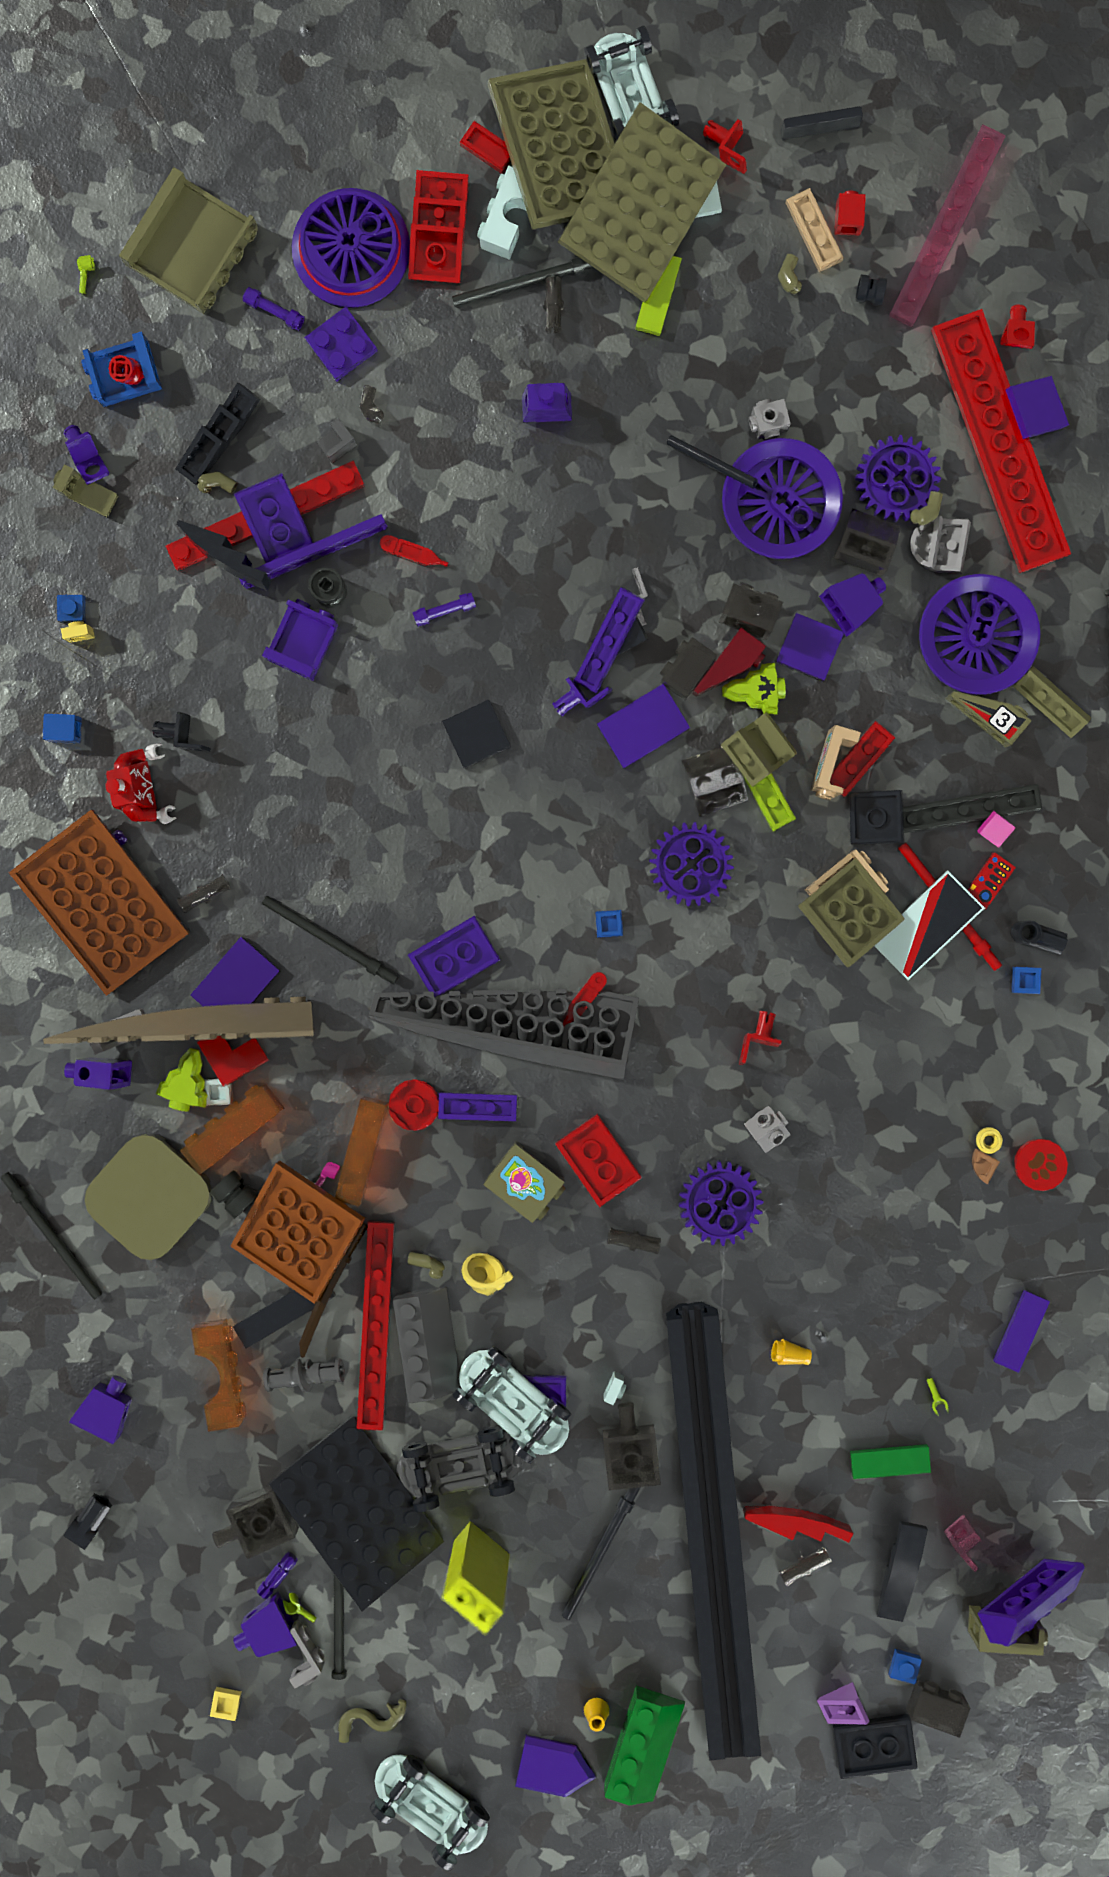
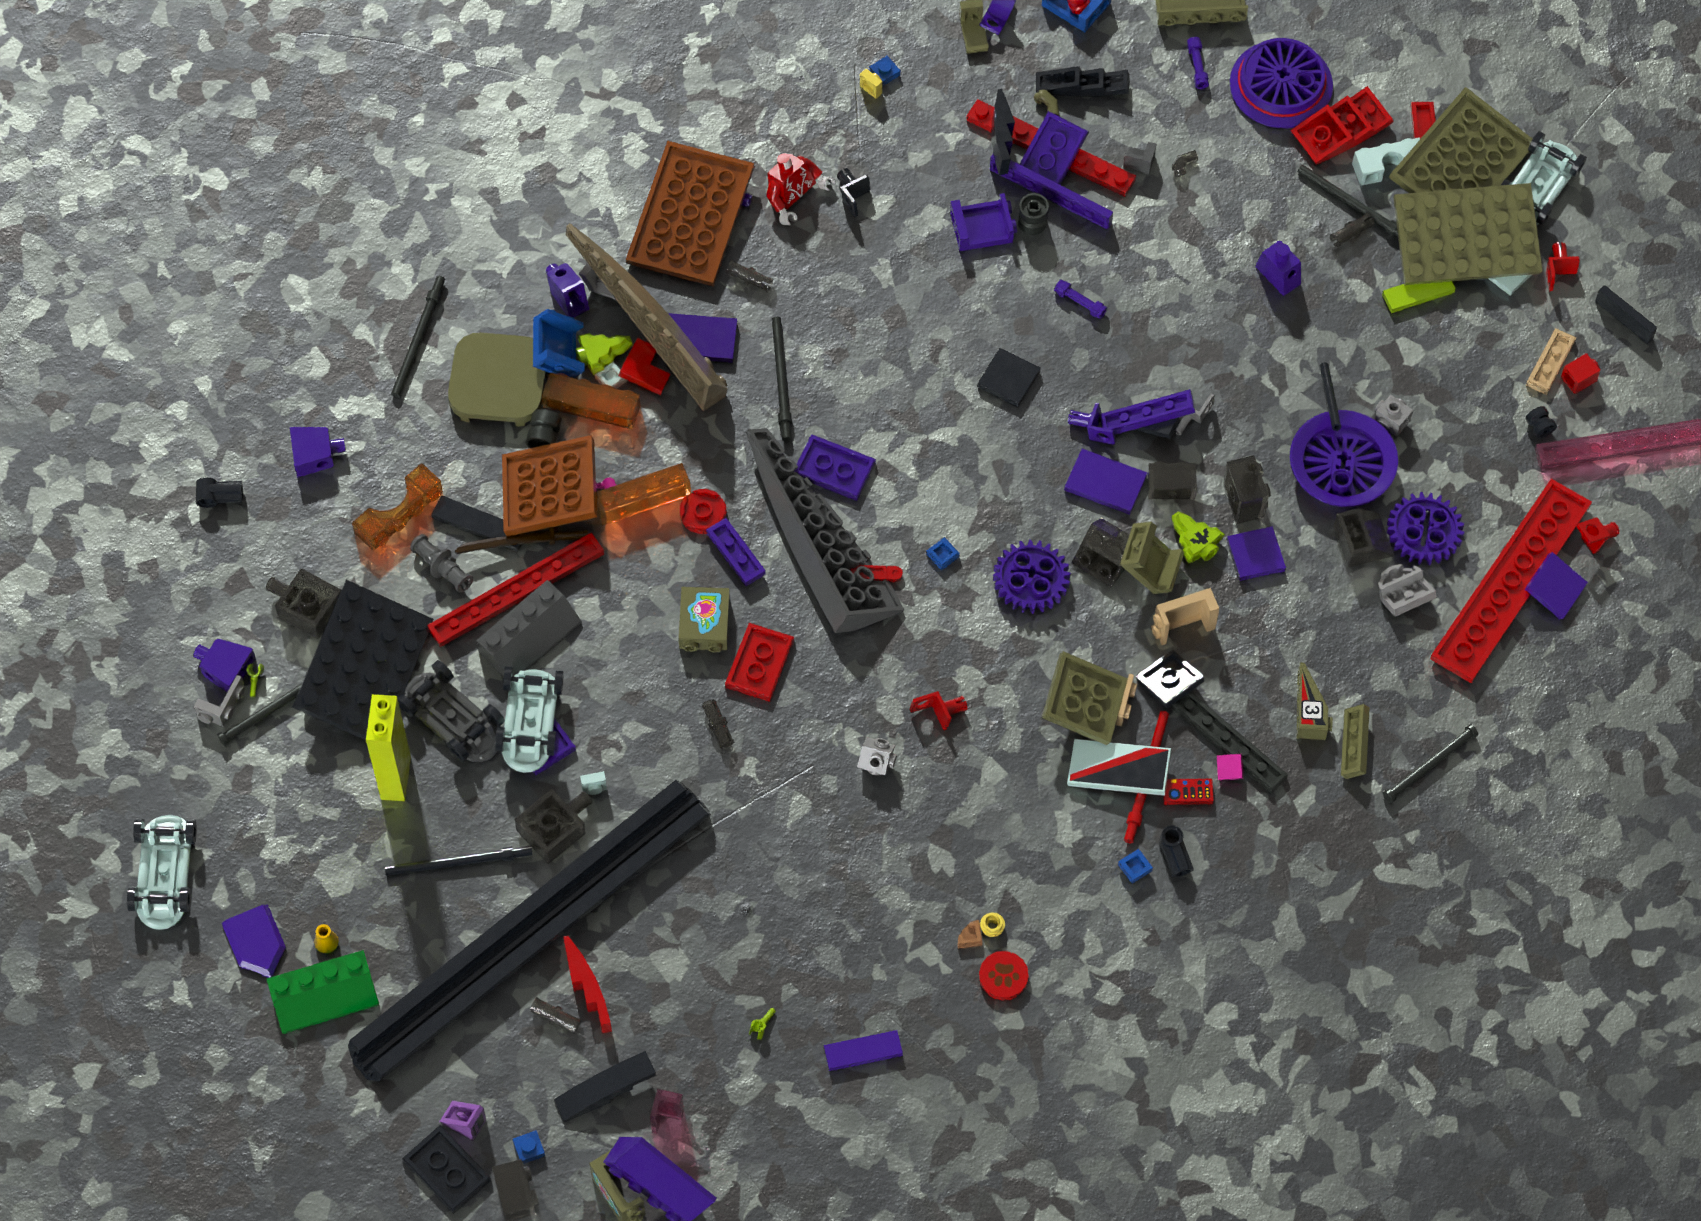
camera: 55 degrees right, 25 degrees down
blue panel [43,714,82,743] -> none
light yellow plate [210,1687,242,1721] -> none
dark purple axle [257,1552,298,1599] -> none
dark purple plate [304,307,378,382] -> none
olive animal [338,1699,407,1743] -> none
red piece [380,535,449,566] -> none
olive arm [408,1252,445,1279] -> none
light yellow hat [461,1253,513,1296] -> none
dark purple gear [678,1160,764,1246] -> none
dark red slope [692,628,766,697] -> none
lime tile [739,770,796,832] -> none
yellow cone [771,1339,812,1365] -> none
olive arm [778,254,802,294] -> none
dark purple torso [819,573,886,637] -> none
red tile [830,721,895,798] -> none
green tile [850,1444,931,1479] -> none
olive arm [910,491,943,525] -> none
dark purple piece [919,574,1040,695] -> none
none -> blue panel [533,309,585,381]

